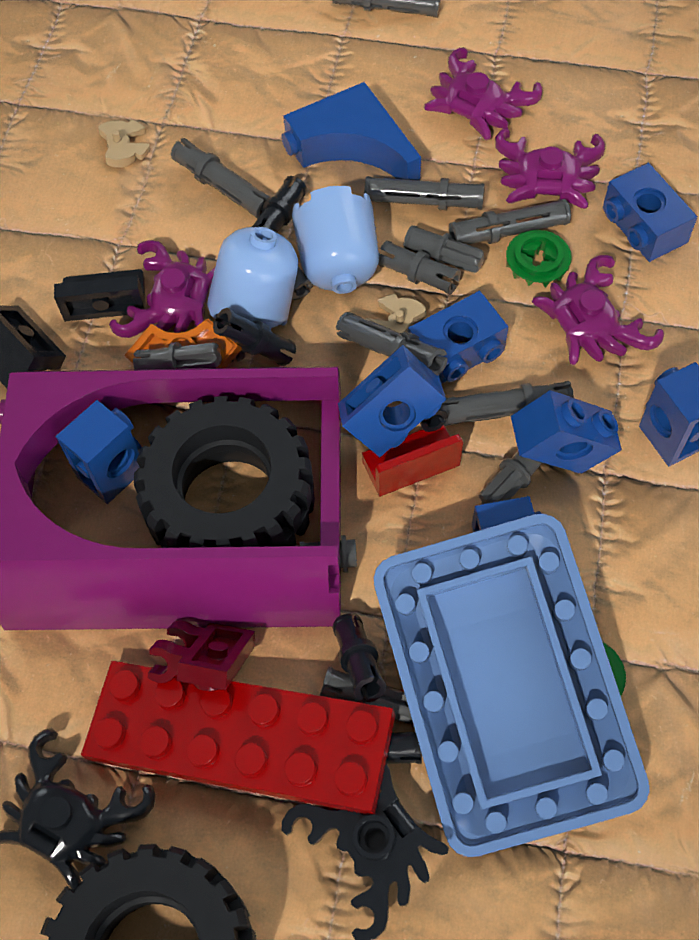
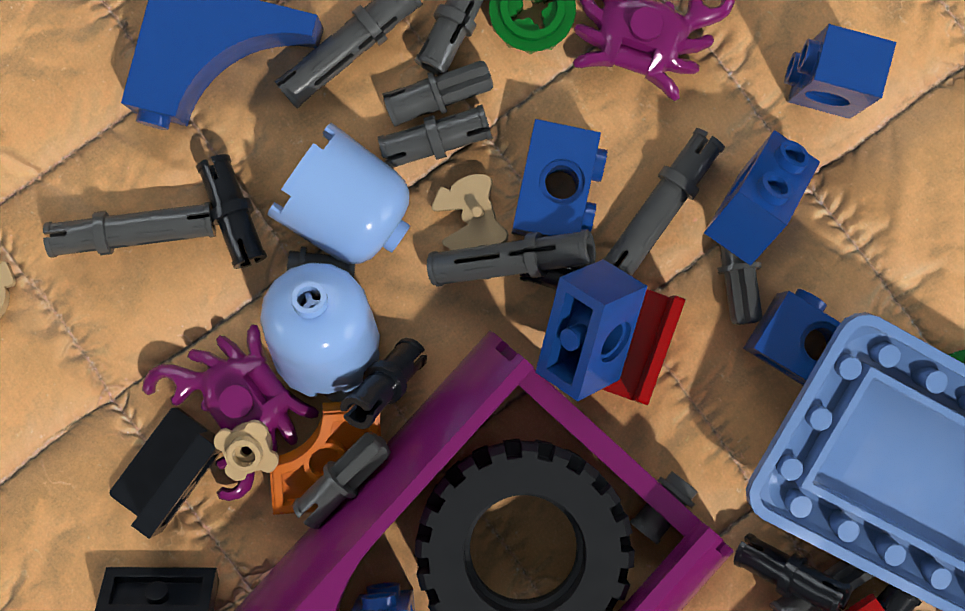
camera: 50 degrees left, 25 degrees up
none -> tan plate [214,420,279,481]

